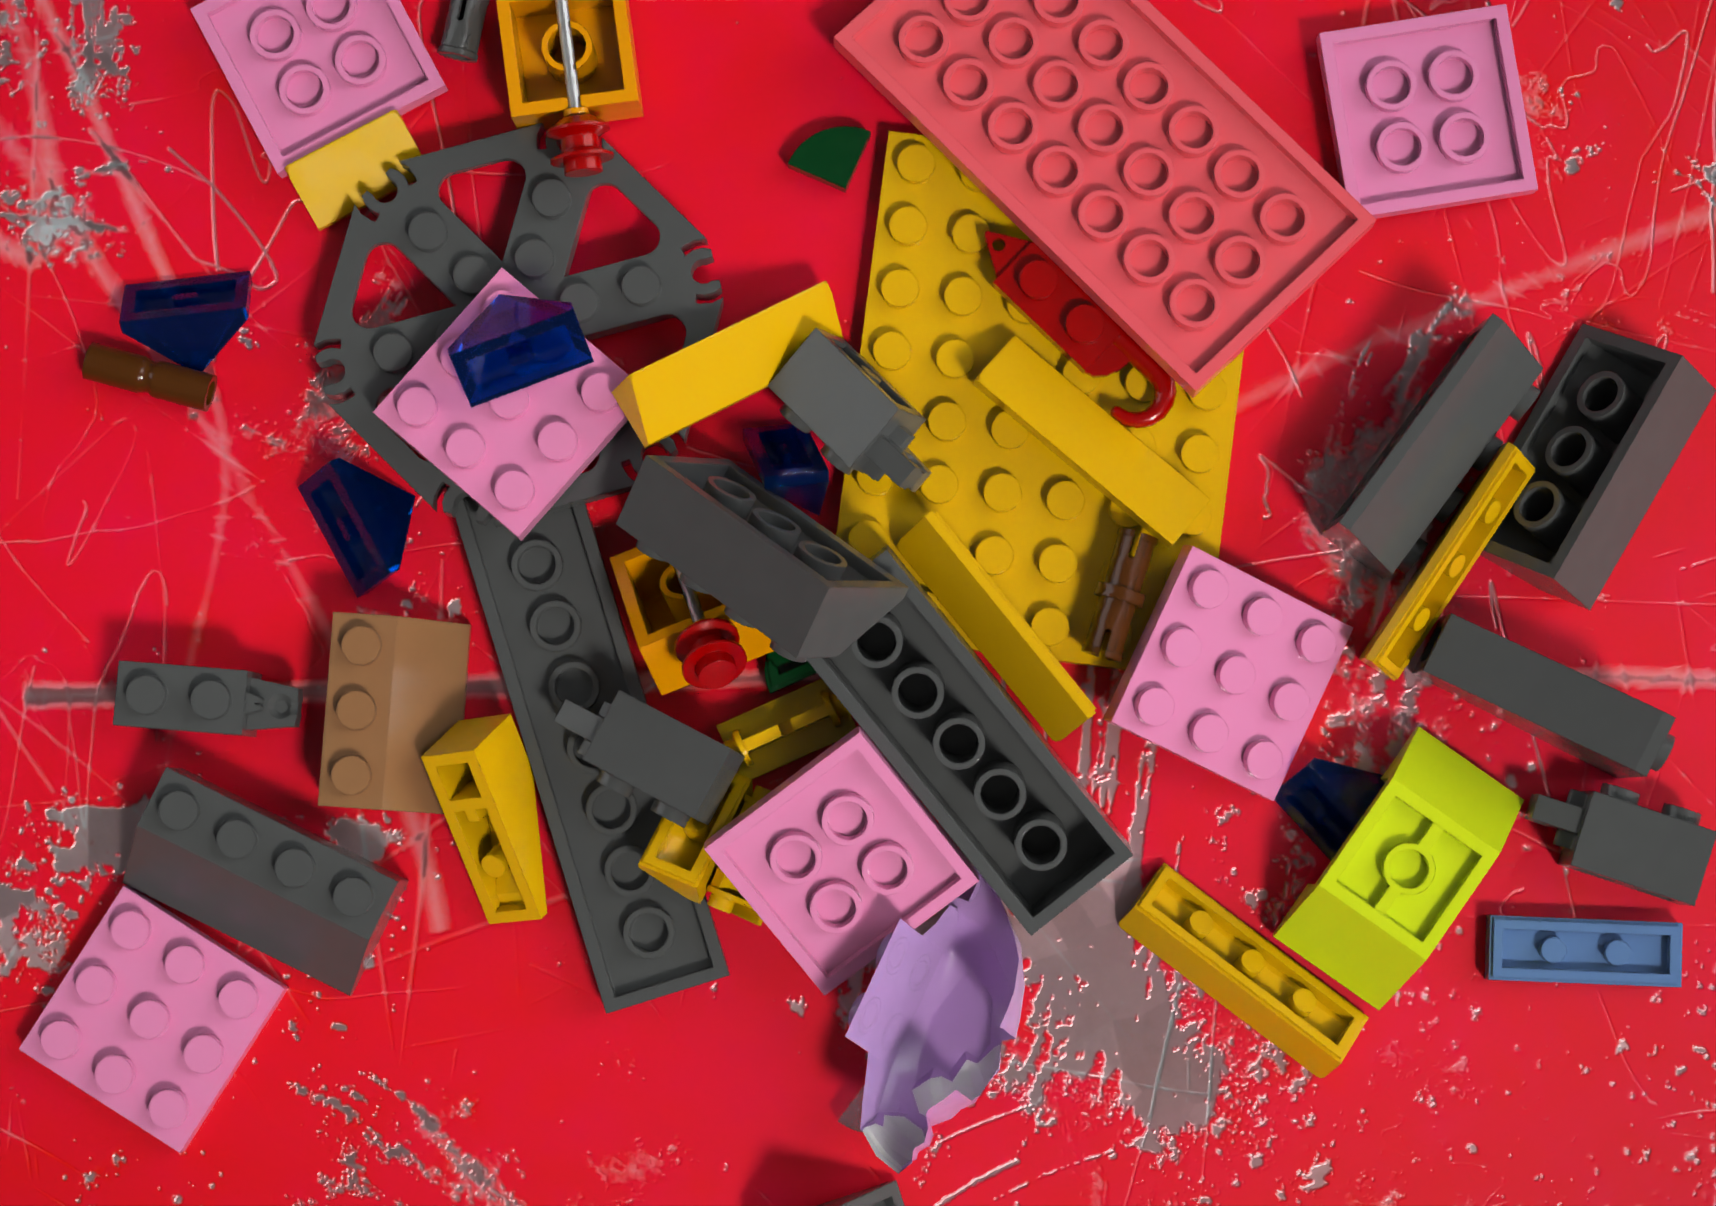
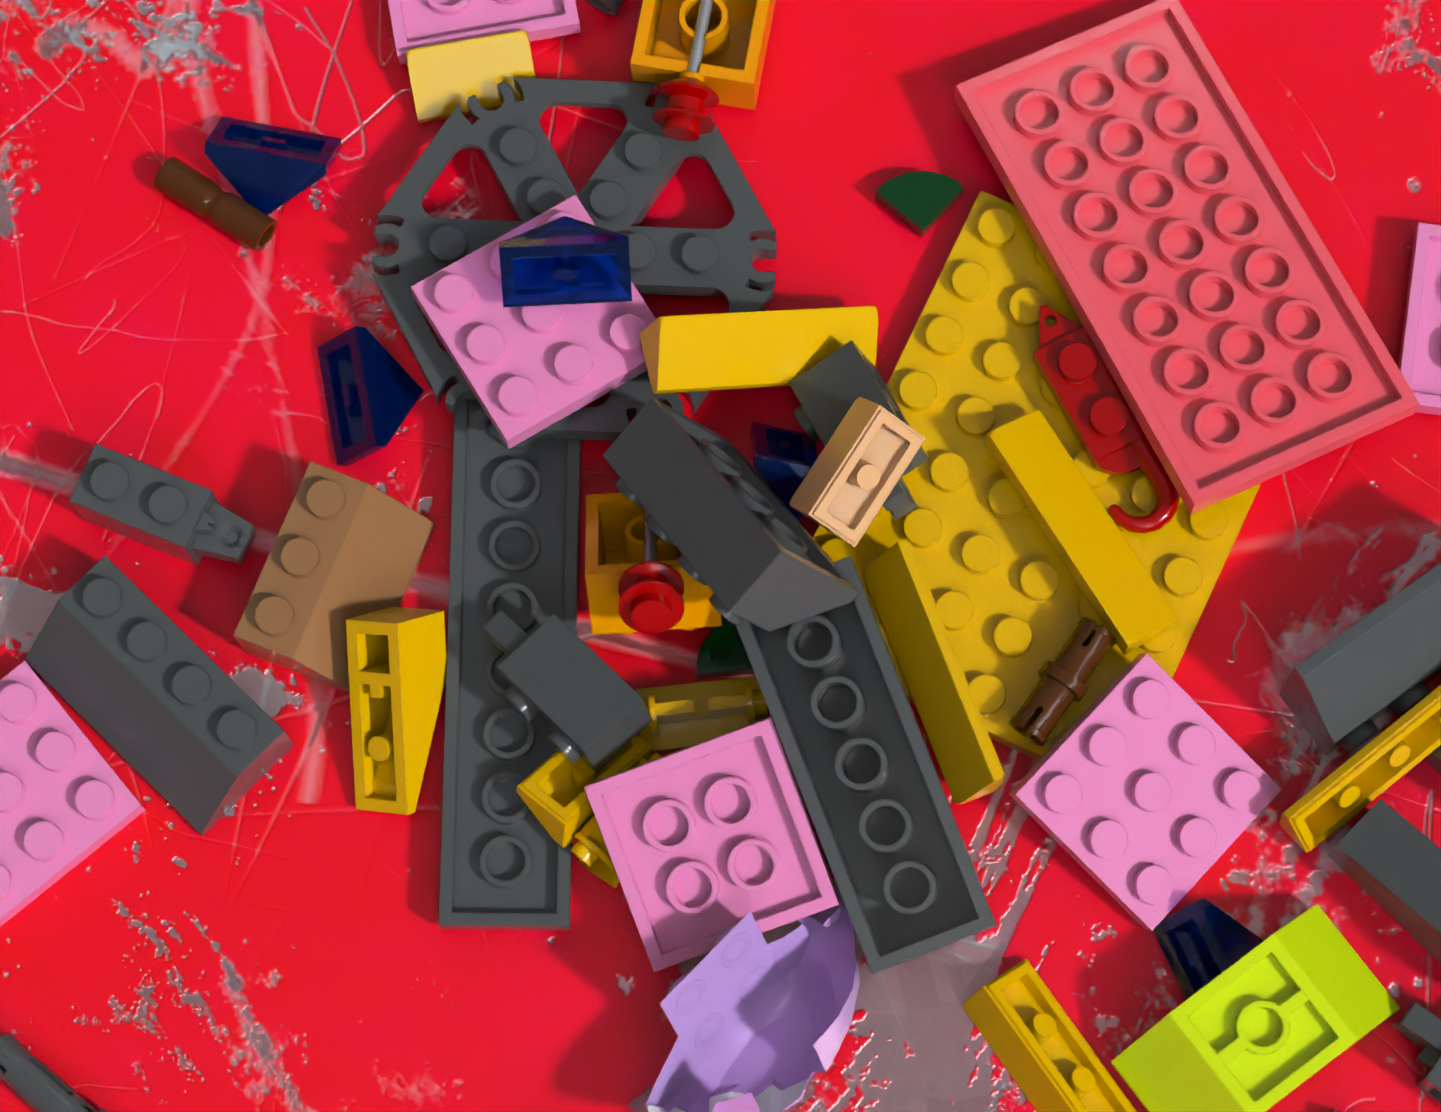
camera: 20 degrees right, 10 degrees down
none -> light nougat slope [789,397,926,547]

